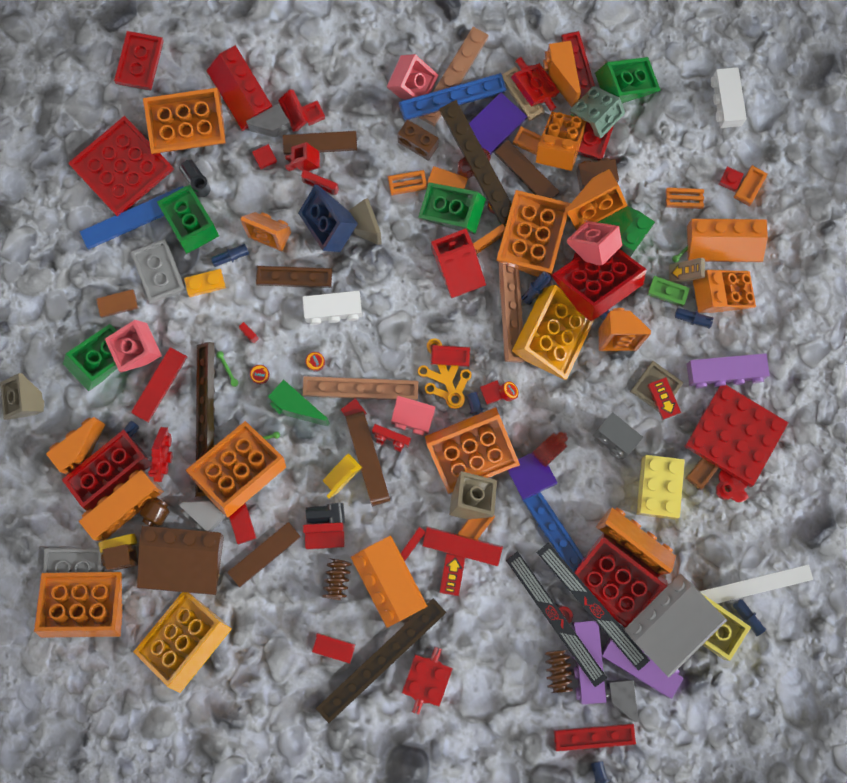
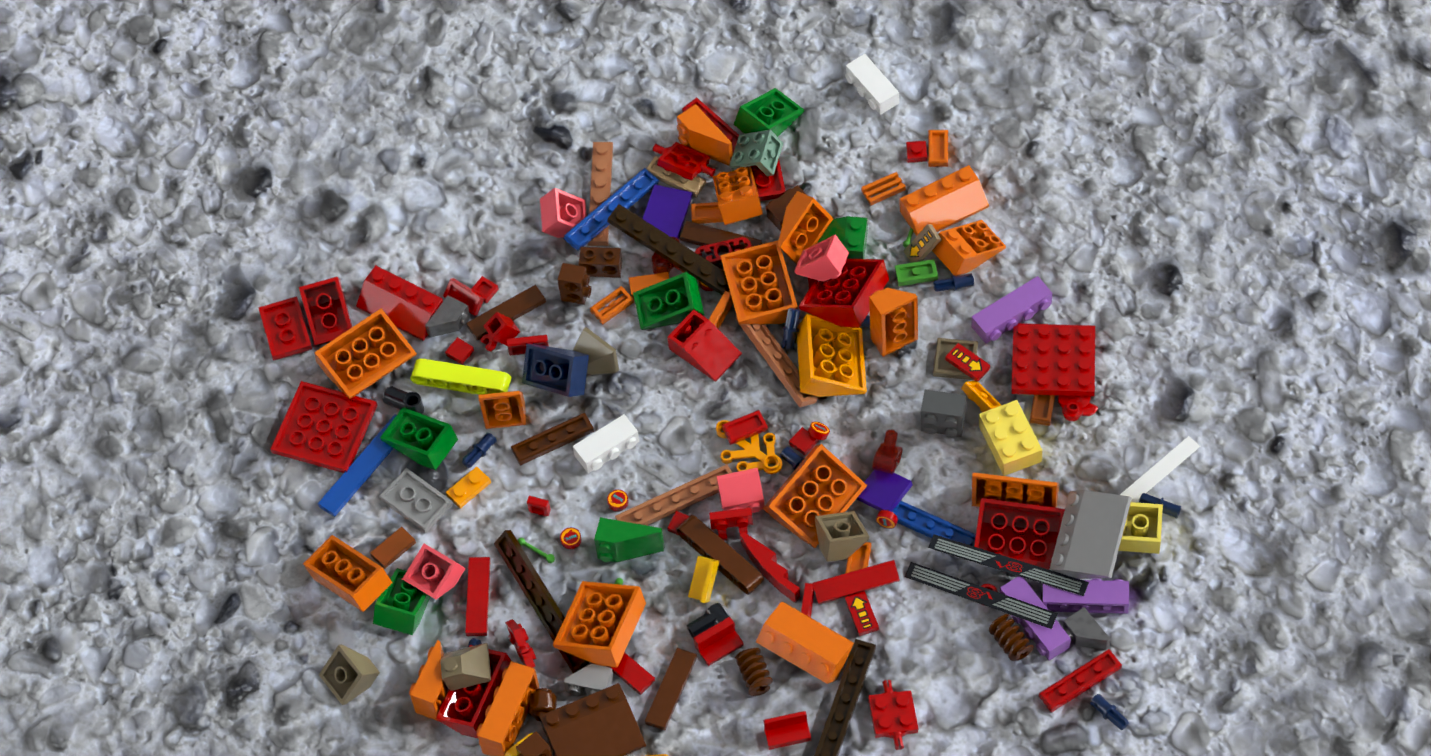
camera: 20 degrees left, 20 degrees down
none -> red slope [299,276,352,346]
none -> orange brick [303,535,393,612]
none -> neon yellow beam [410,358,512,395]
none -> dark tan slope [440,643,491,691]
none -> reddish brown brick [557,263,592,305]
none -> red beam [695,237,752,264]
none -> red slope [740,531,800,603]
none -> red tile [876,510,898,529]
none -> light orange plate [961,380,1001,412]

